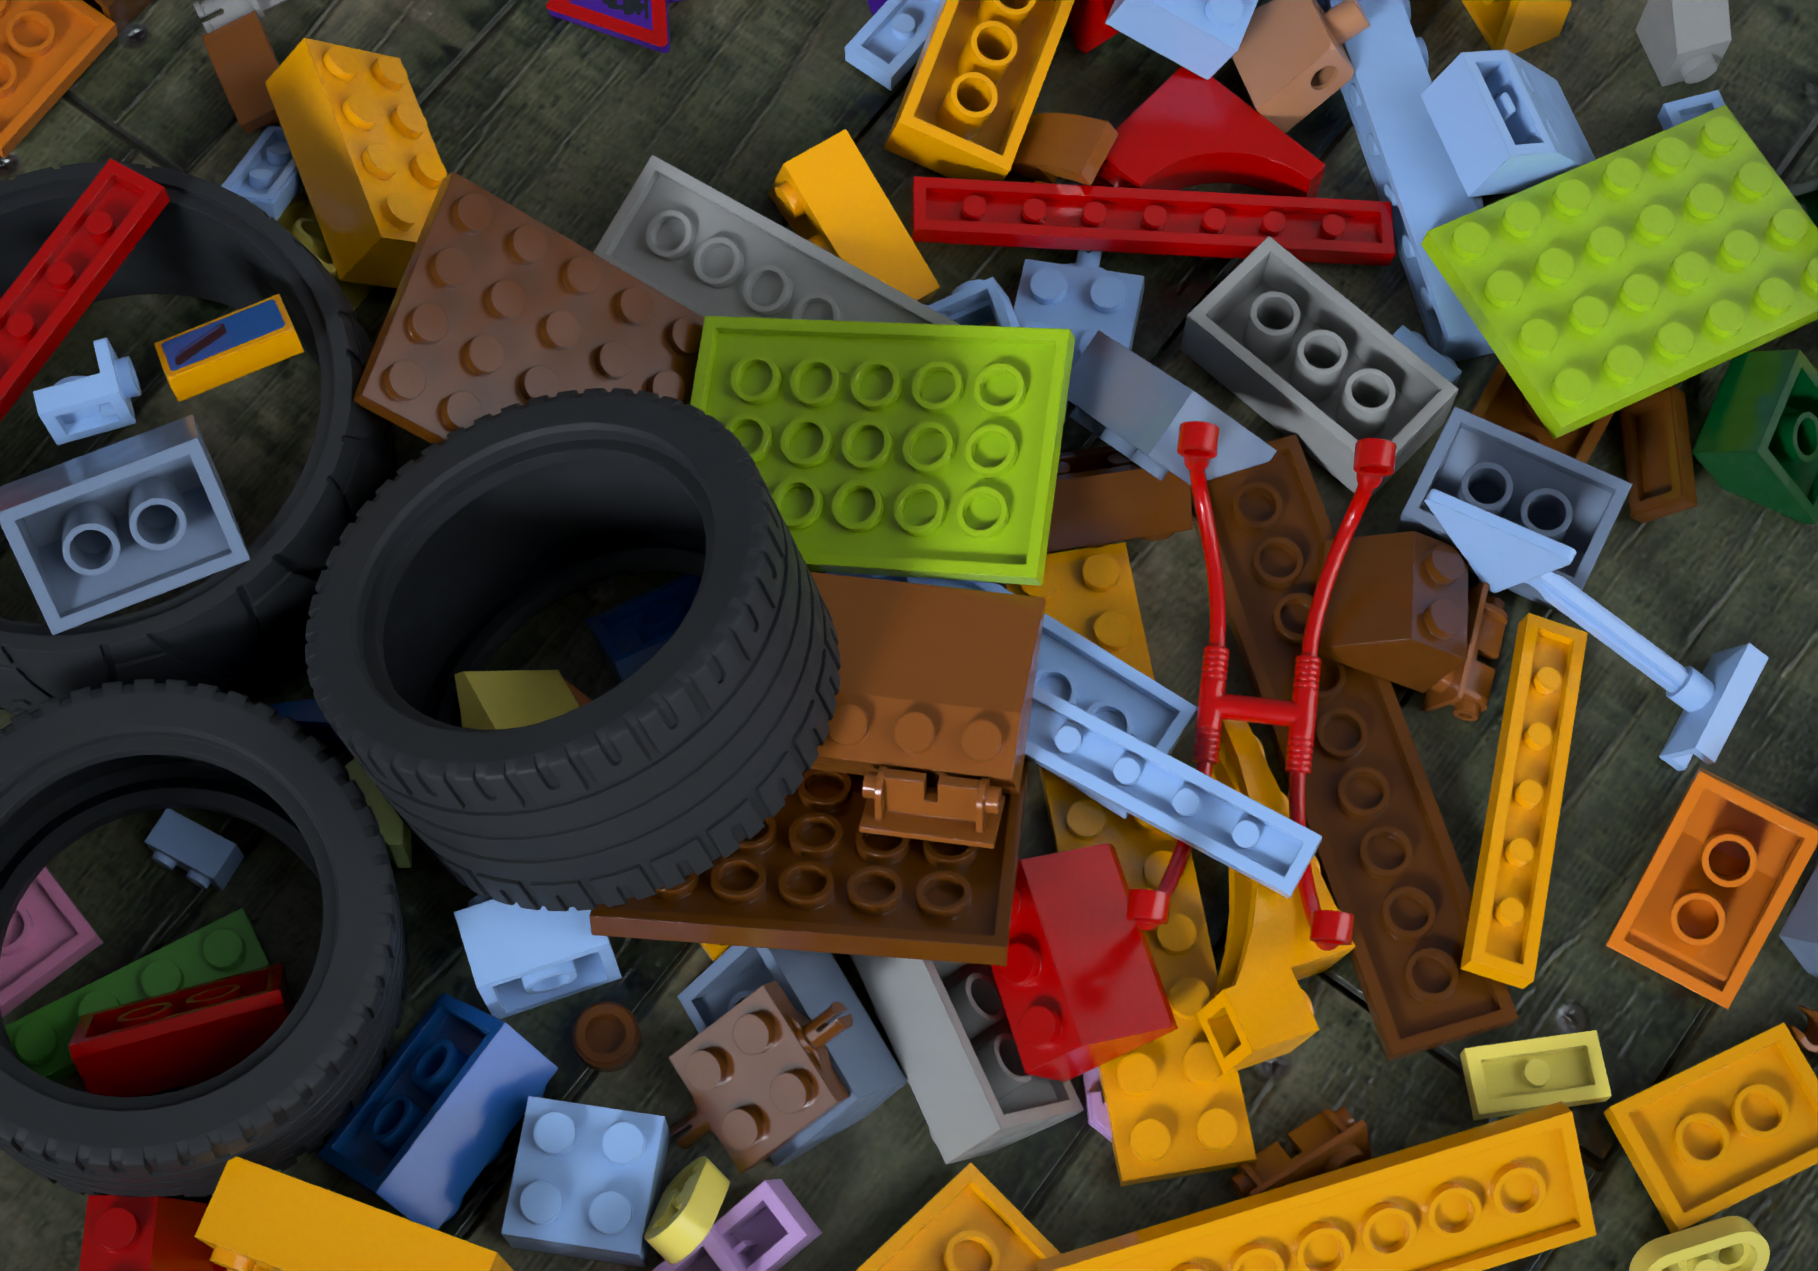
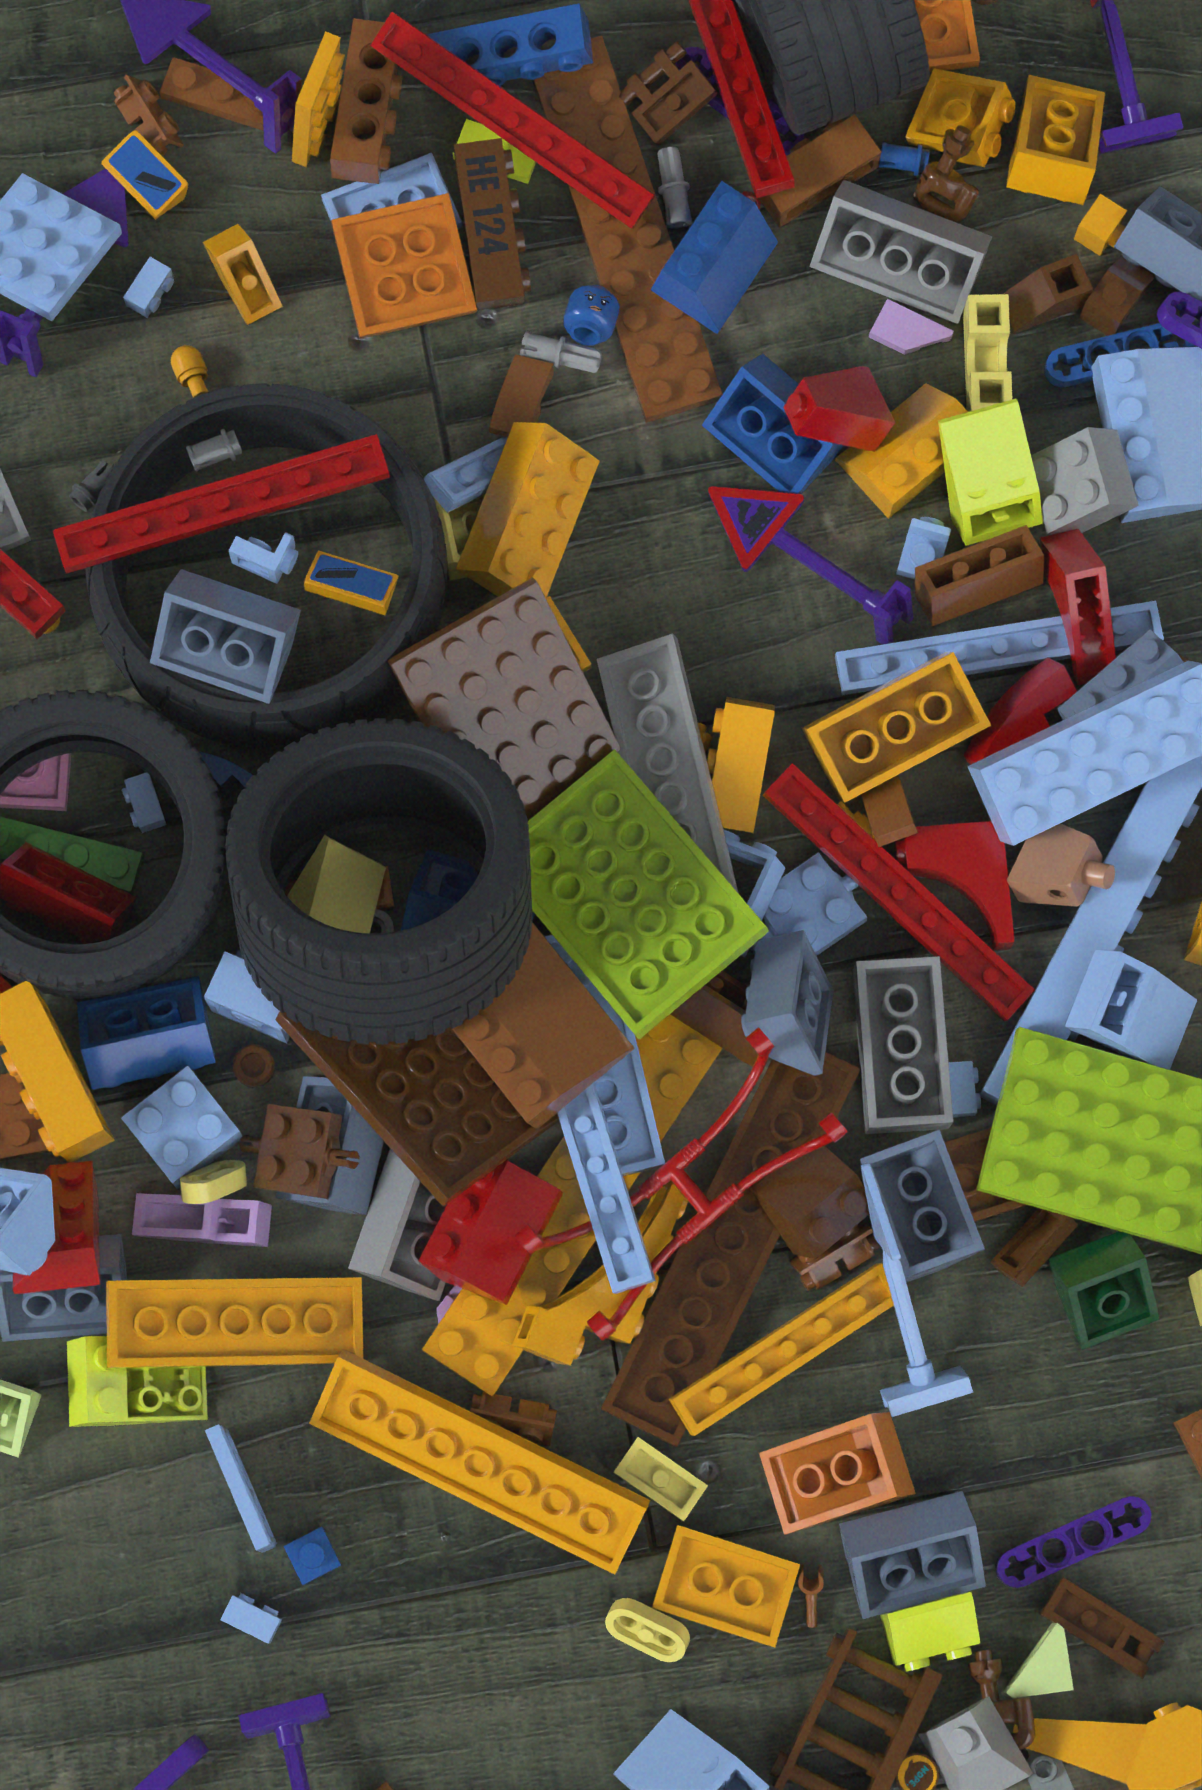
camera: 40 degrees right, 10 degrees up
dark orange hinge [859,765,1005,849] -> none

